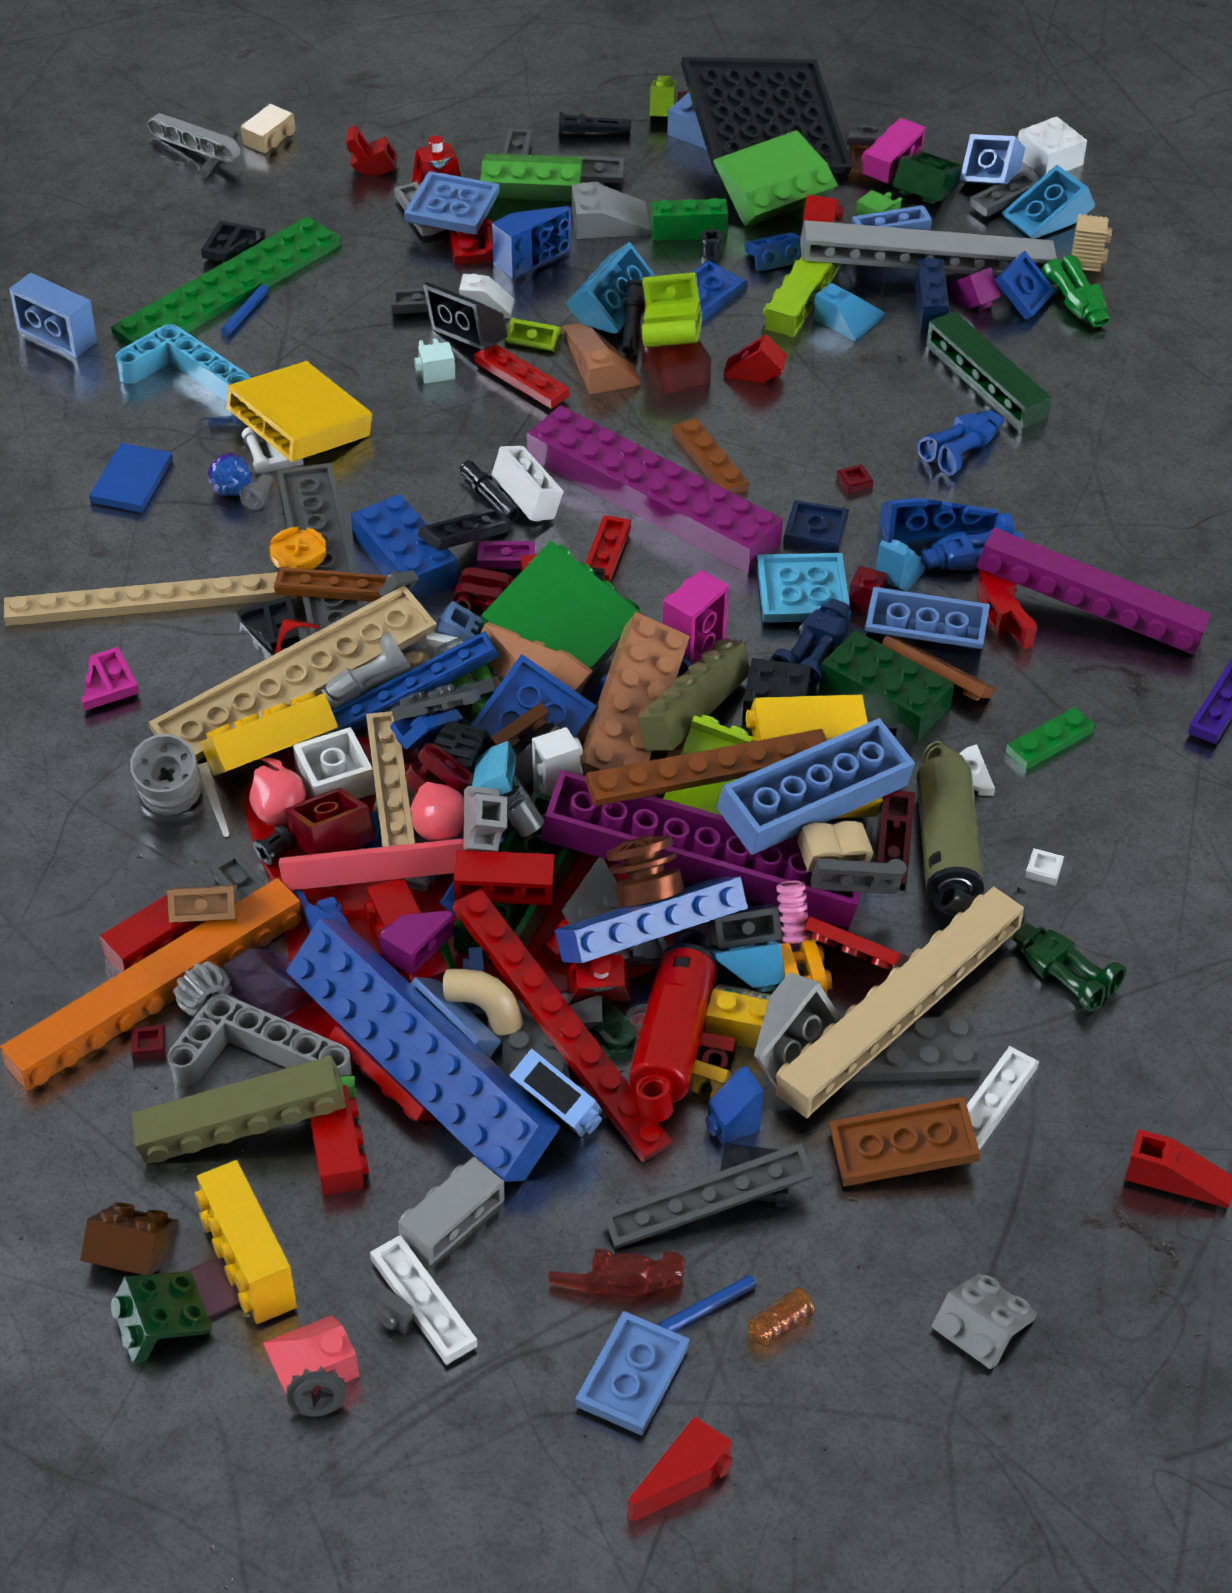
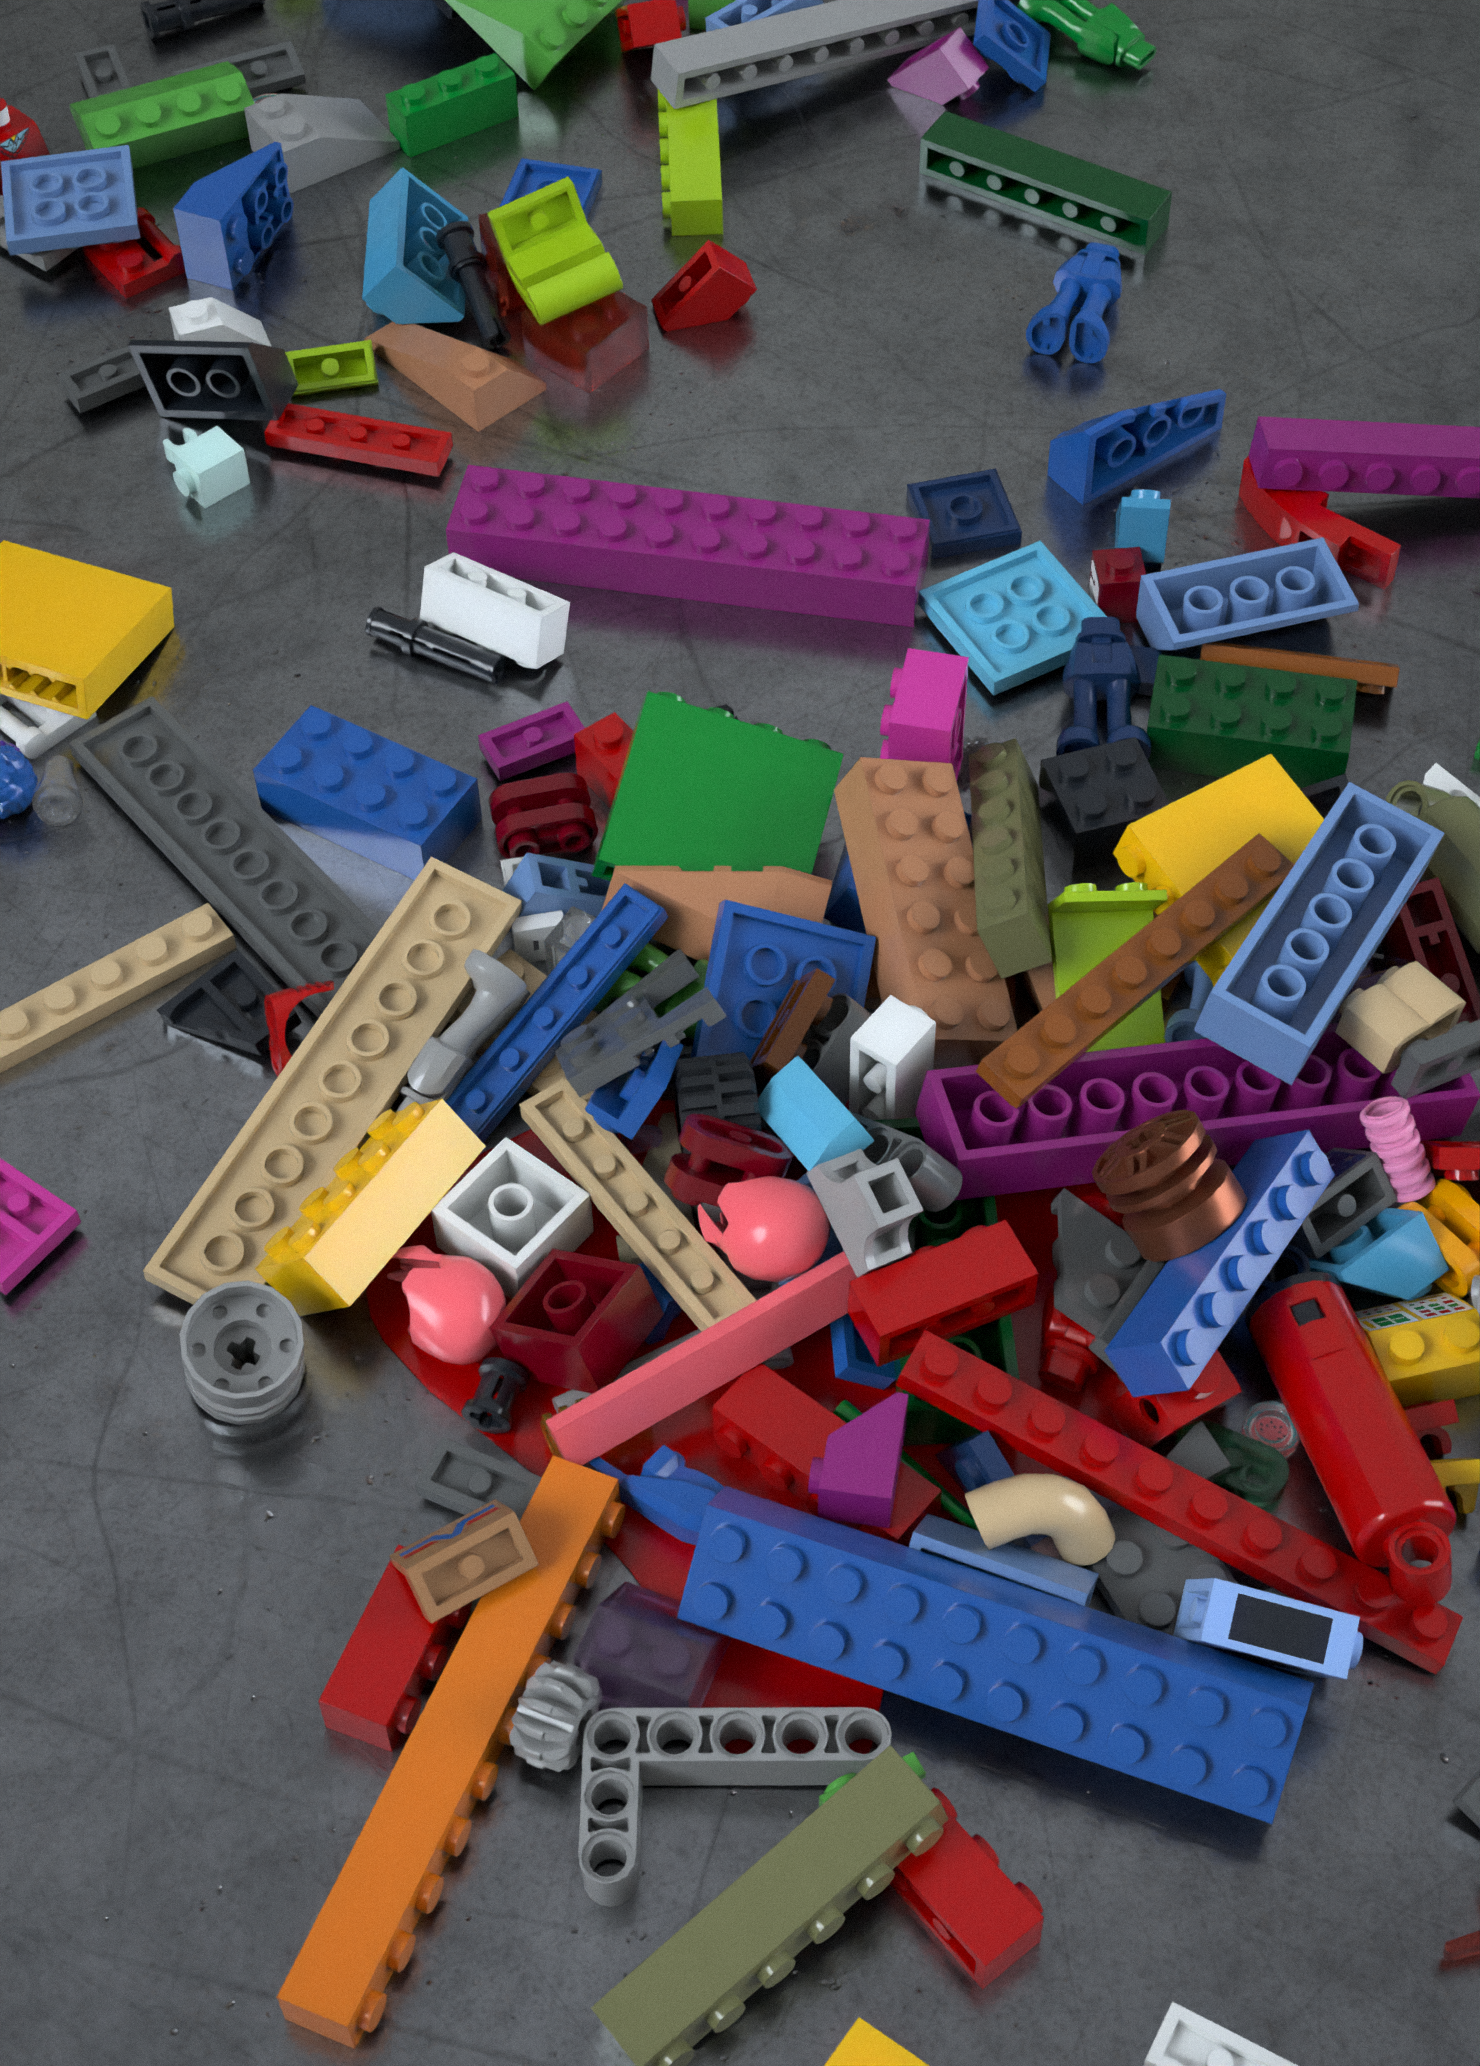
camera: 25 degrees left, 5 degrees up
dark red tile [131,1025,167,1062] -> none
white sticker [198,762,230,837] -> none
light orange tile [269,527,326,569] -> none
dark orange tile [274,567,388,602] -> none
red plate [329,1026,437,1121] -> none
dark grey plate [378,570,419,597] -> none
light grey brick [398,1157,505,1266] -> none
black tile [418,508,514,551] -> none
red plate [585,515,631,582] -> none
dark orange plate [672,418,749,494] -> none
black bush [700,229,723,263] -> none
blue bracket [744,233,802,271] -> none
dark azure slope [813,283,886,341] -> none
dark red tile [837,464,874,495] -> none
dark blue brick [915,258,949,331] -> none
blue piece [921,512,1024,571] -> none

